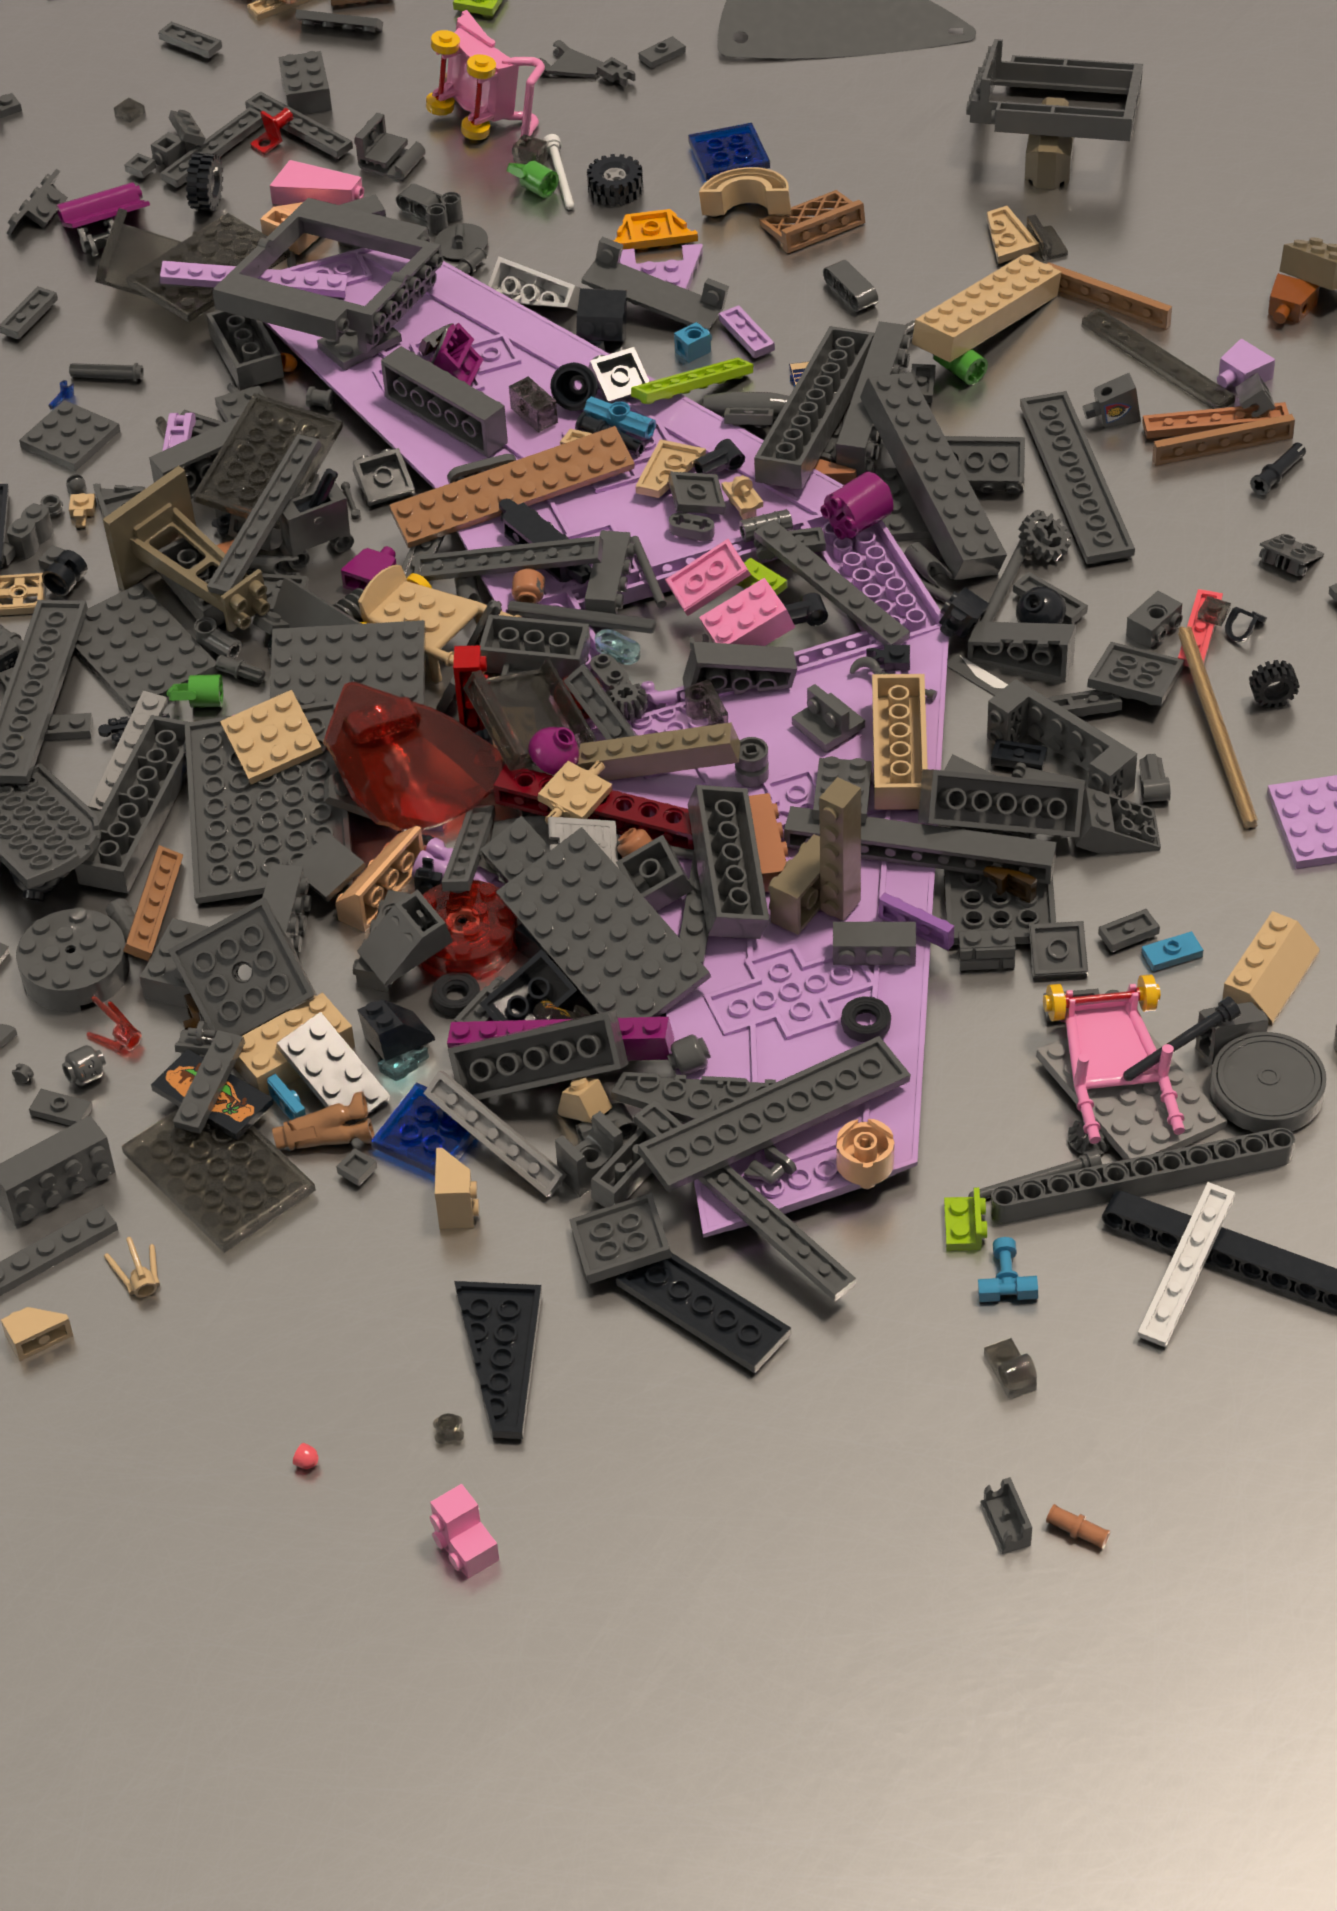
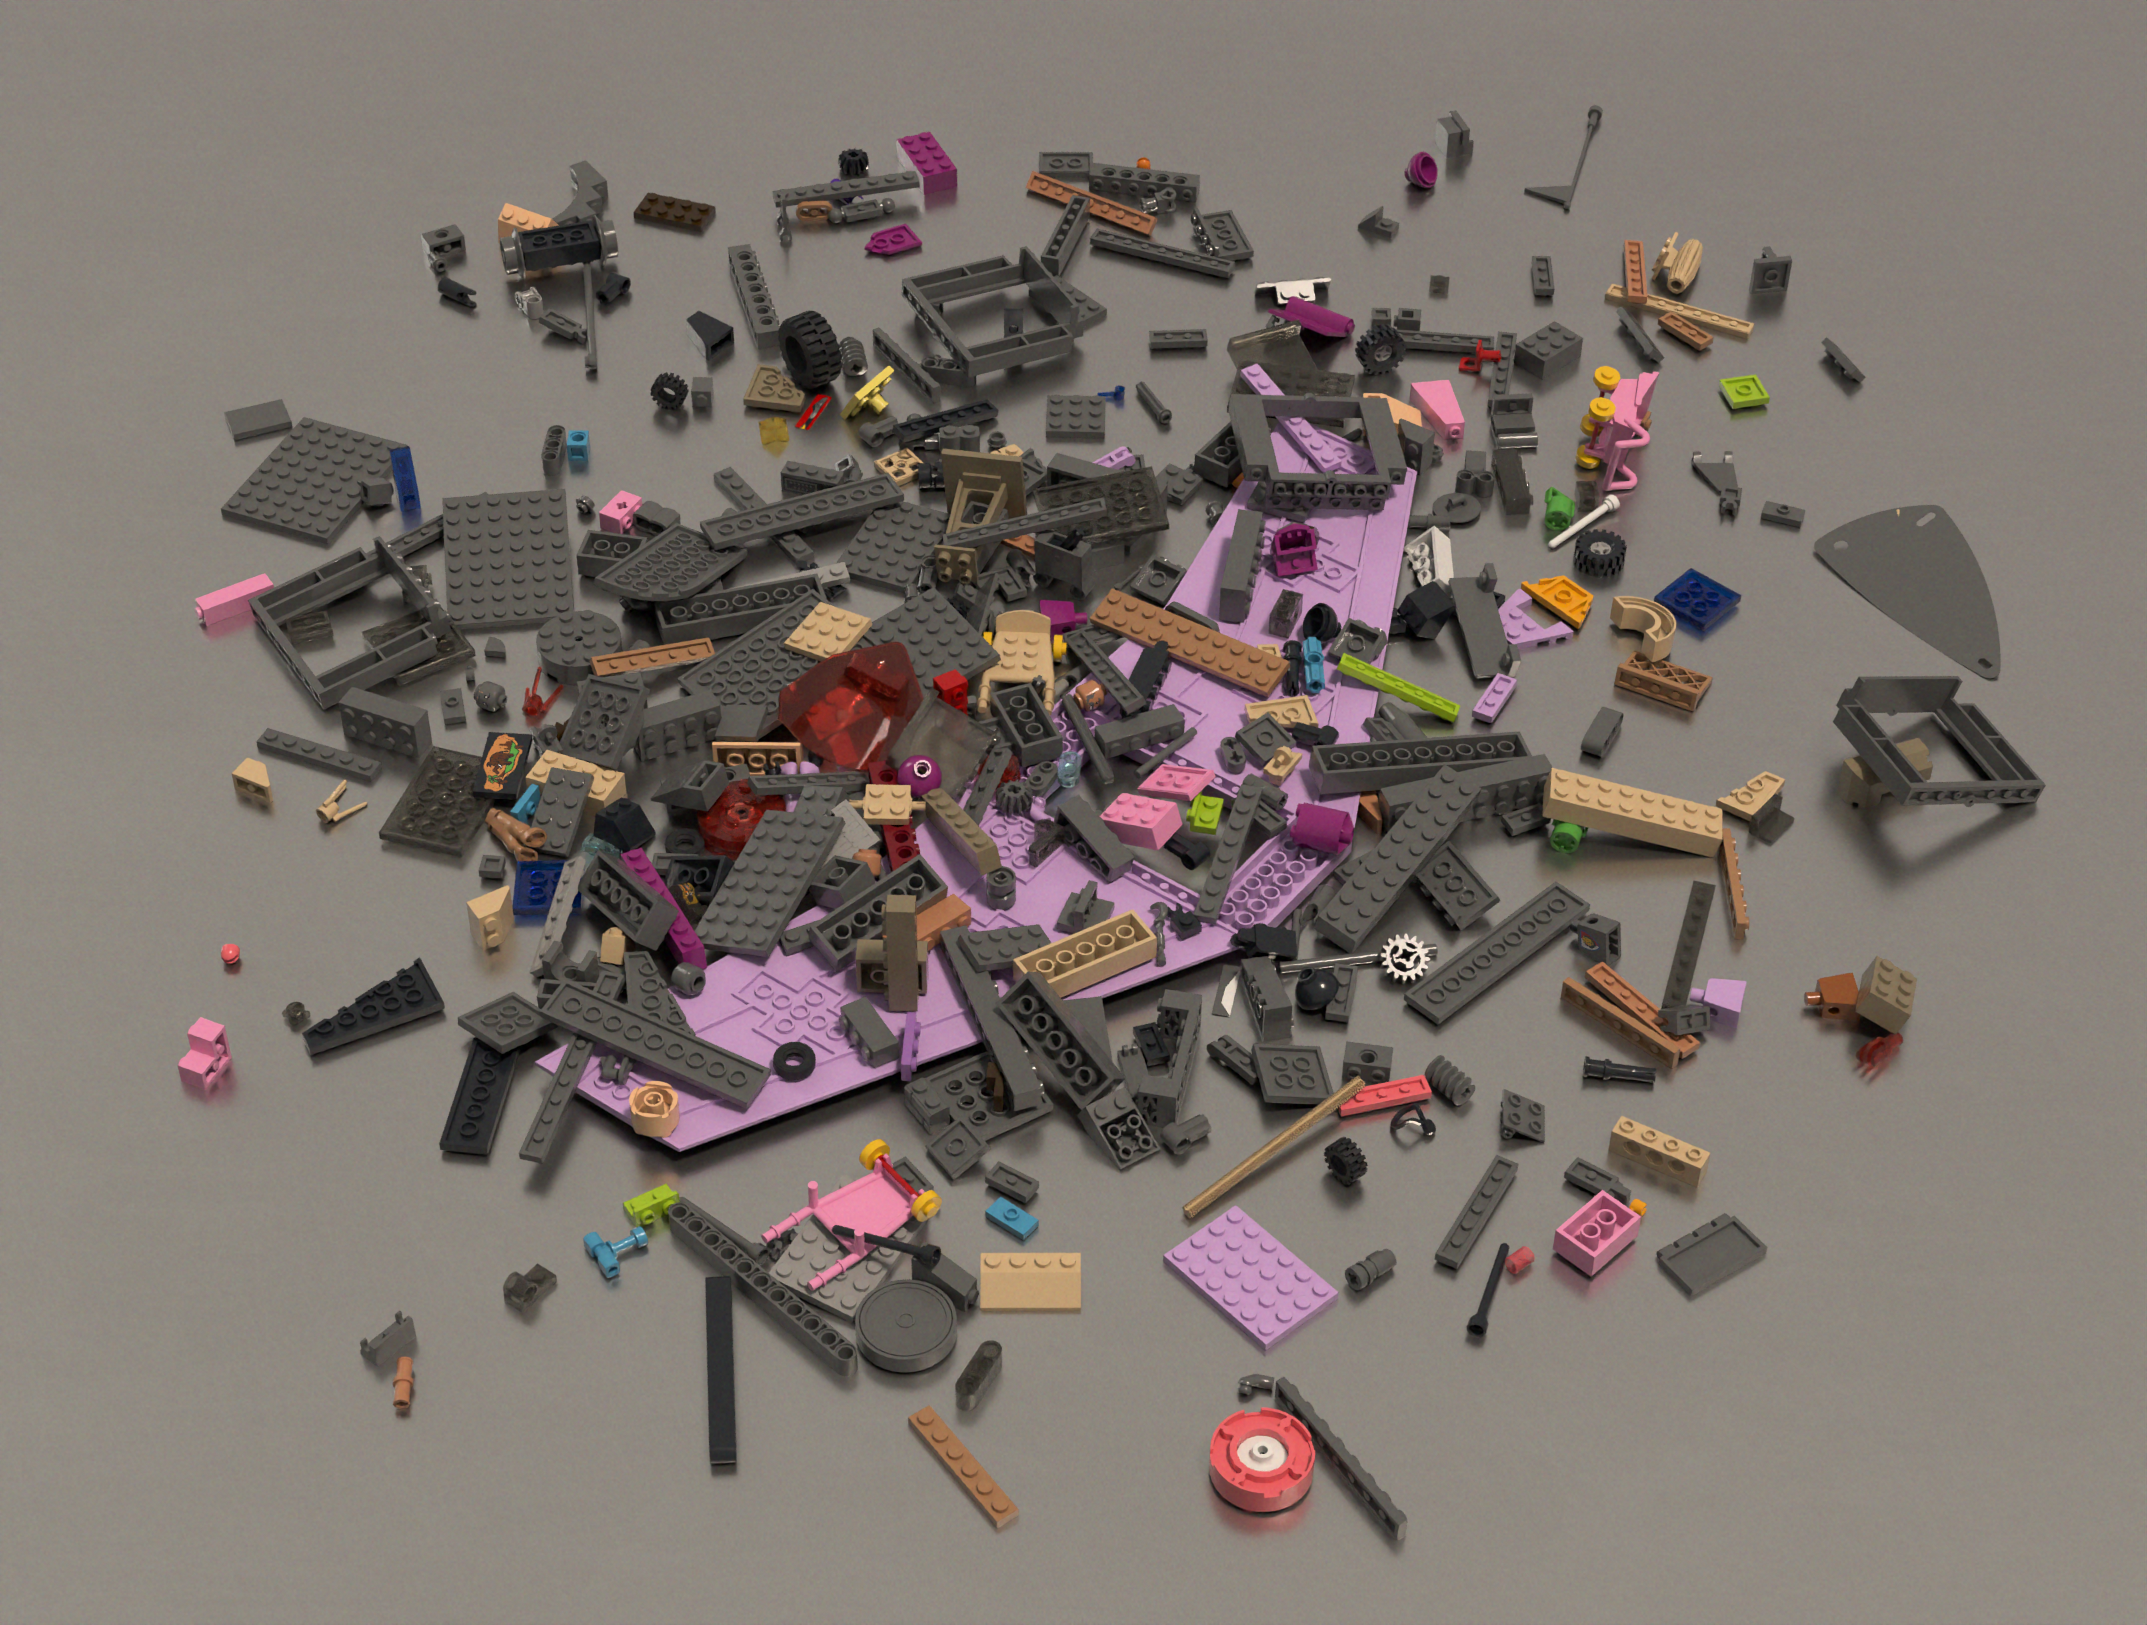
camera: 55 degrees right, 5 degrees down
dark grey hinge [66,474,87,494] -> none
bright green piece [167,675,224,708] -> none
dark grey plate [169,110,206,146] -> none
dark grey plate [173,1030,246,1134] -> none
dark azure brick [674,322,712,363] -> none
white plate [1138,1182,1235,1347] -> none
clear smoke plate [1197,596,1231,626] -> none
none -> dark grey piece [1425,1055,1475,1105]
none -> clear smoke brick [1491,449,1533,515]

